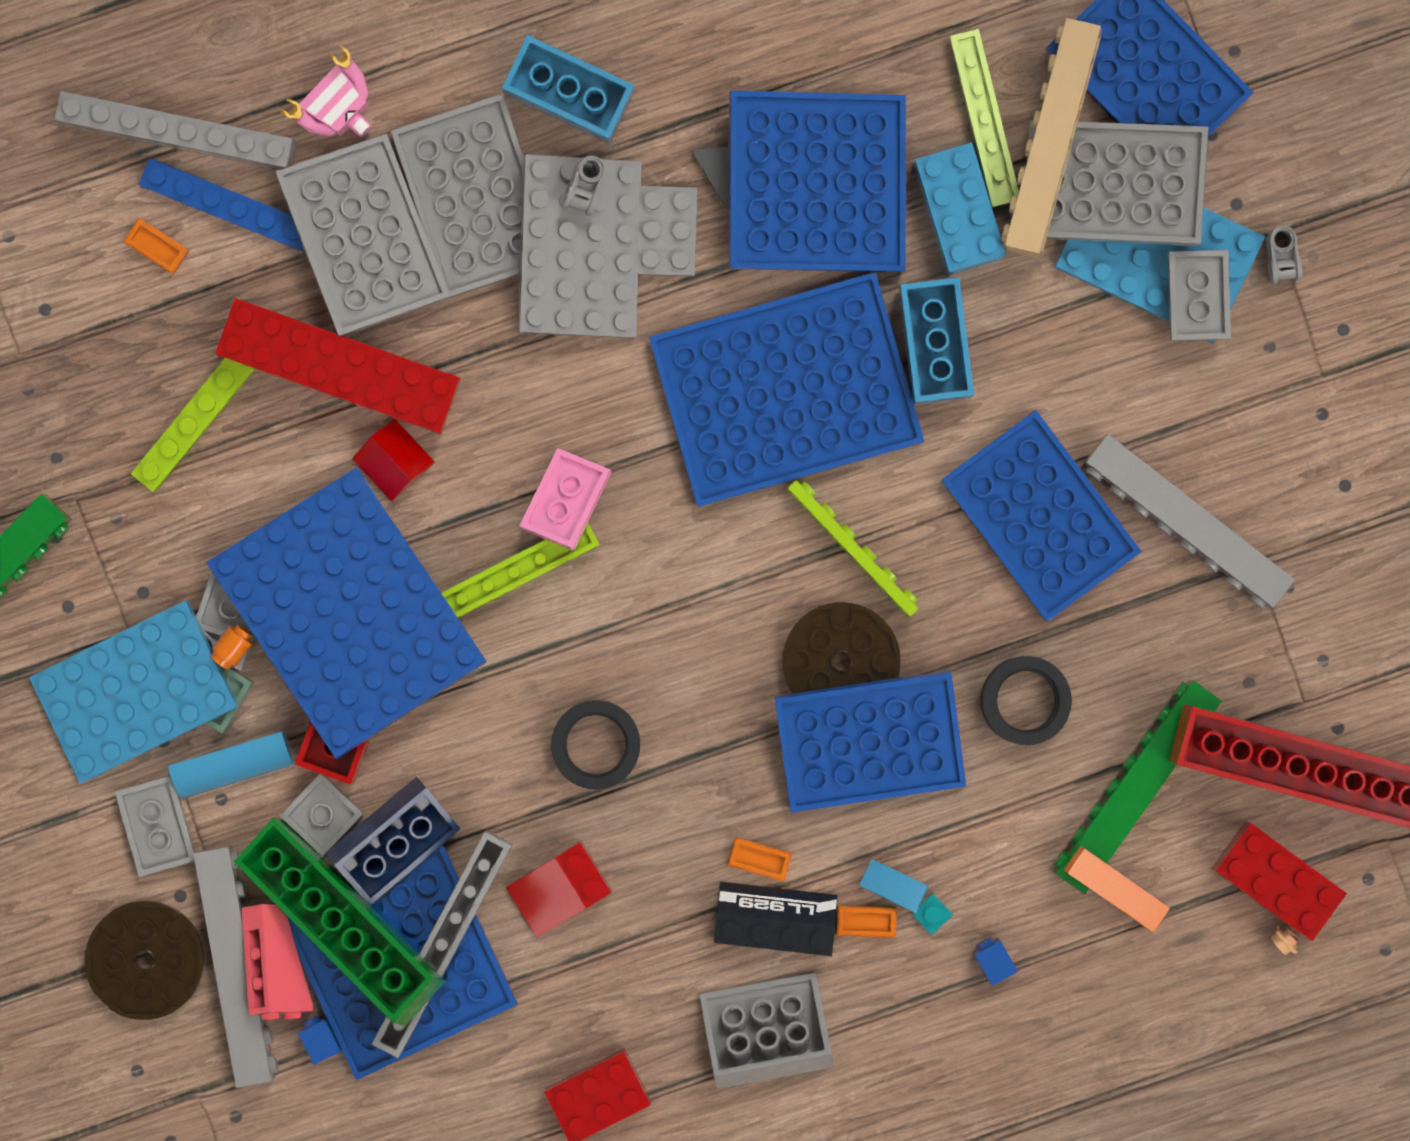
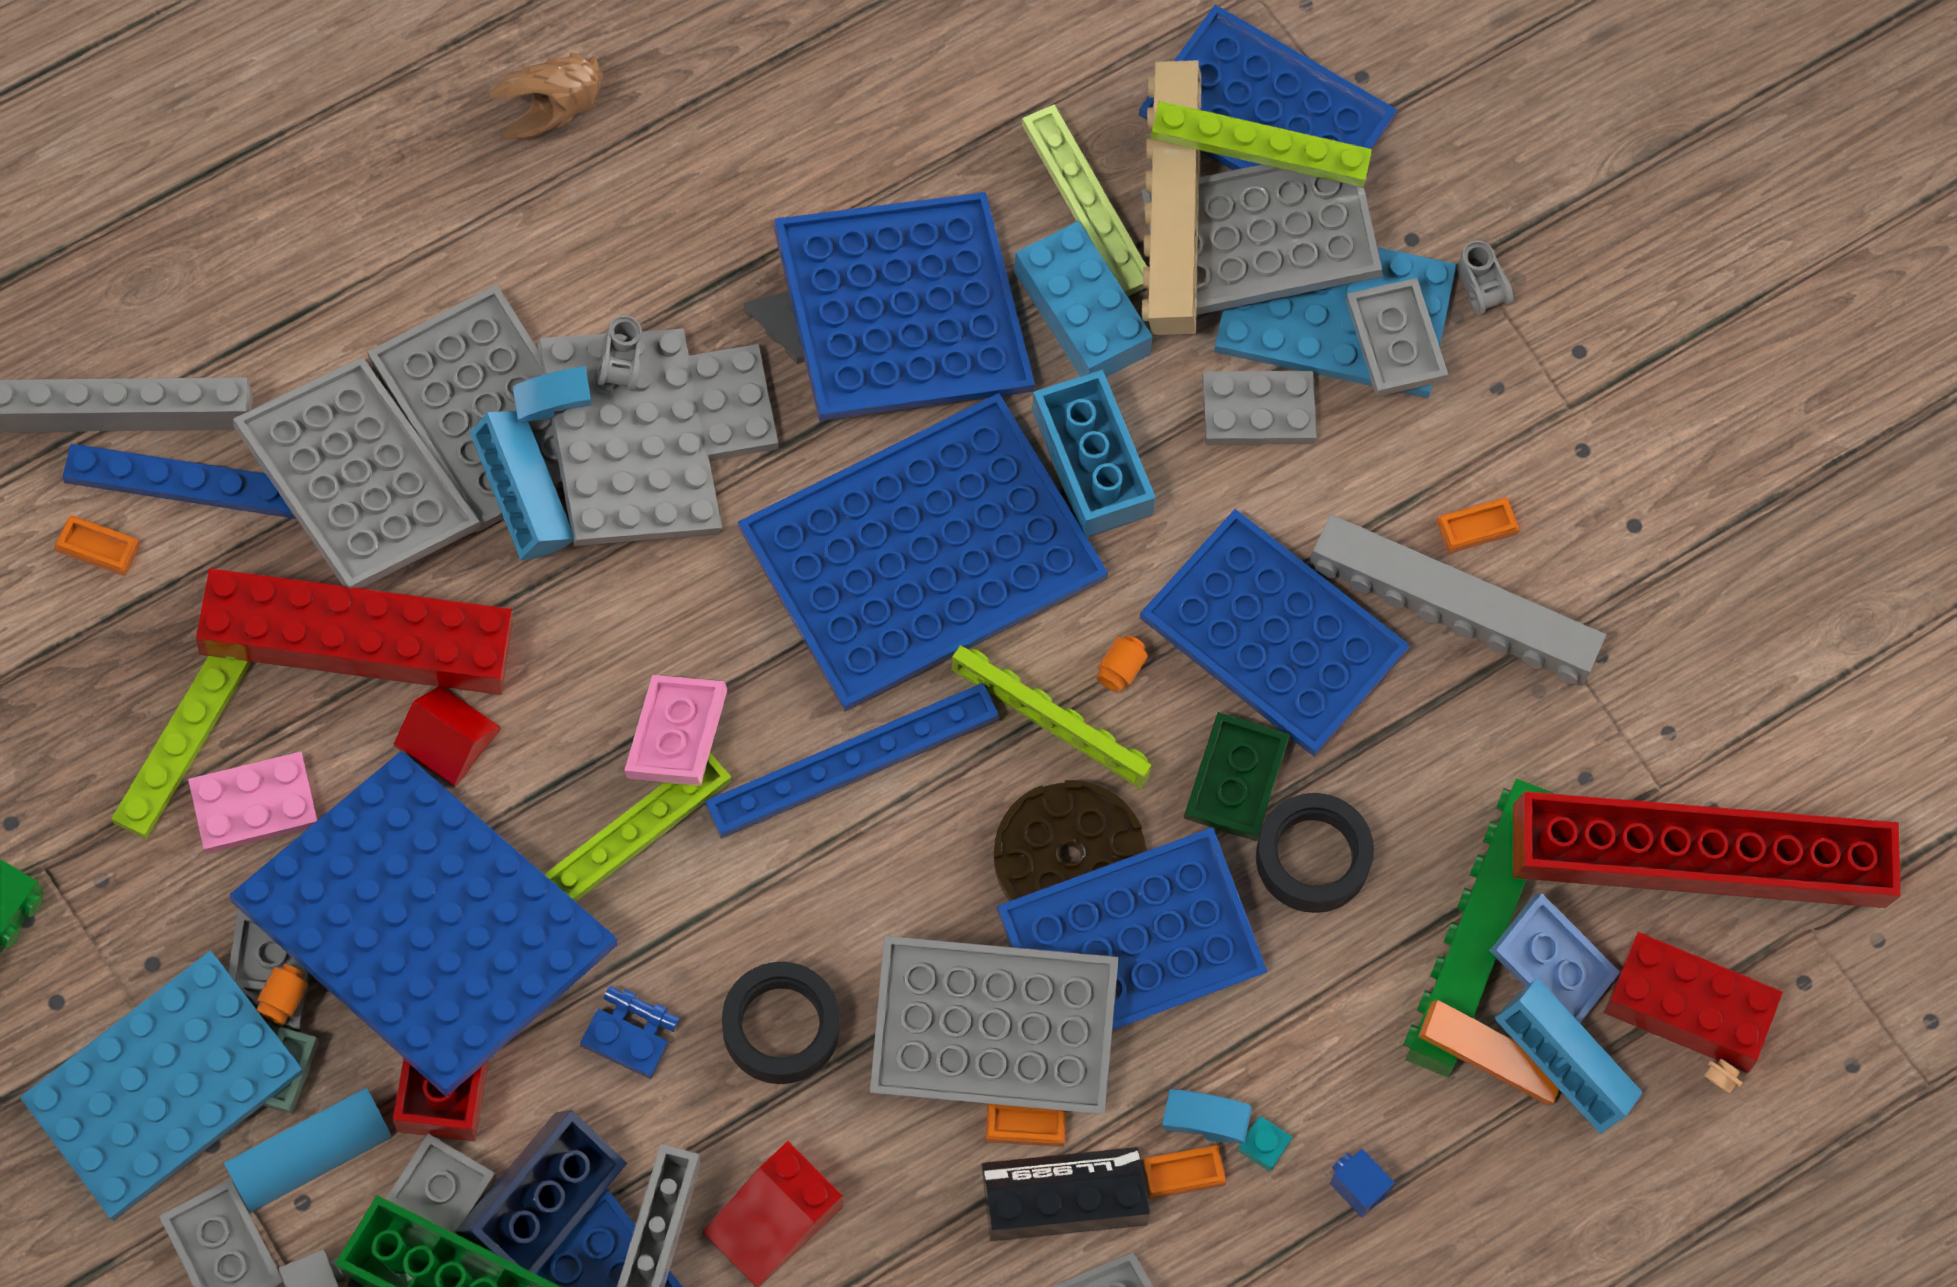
camera: 15 degrees left, 20 degrees down
bright pink torso [280,45,372,138] -> none
dark azure brick [502,35,635,144] -> none
none -> bright pink plate [188,752,318,854]
none -> dark azure brick [470,411,574,560]
none -> dark azure slope [513,366,592,423]
none -> blue plate [580,986,680,1079]
none -> blue plate [705,683,999,839]
none -> light grey plate [870,936,1119,1114]
none -> orange brick [1096,635,1148,693]
none -> lime plate [1150,101,1372,187]
none -> dark green plate [1183,712,1290,841]
none -> light grey plate [1202,371,1317,445]
none -> orange tile [1436,497,1520,554]
none -> medium blue plate [1489,893,1620,1023]
none -> dark azure brick [1494,977,1643,1134]

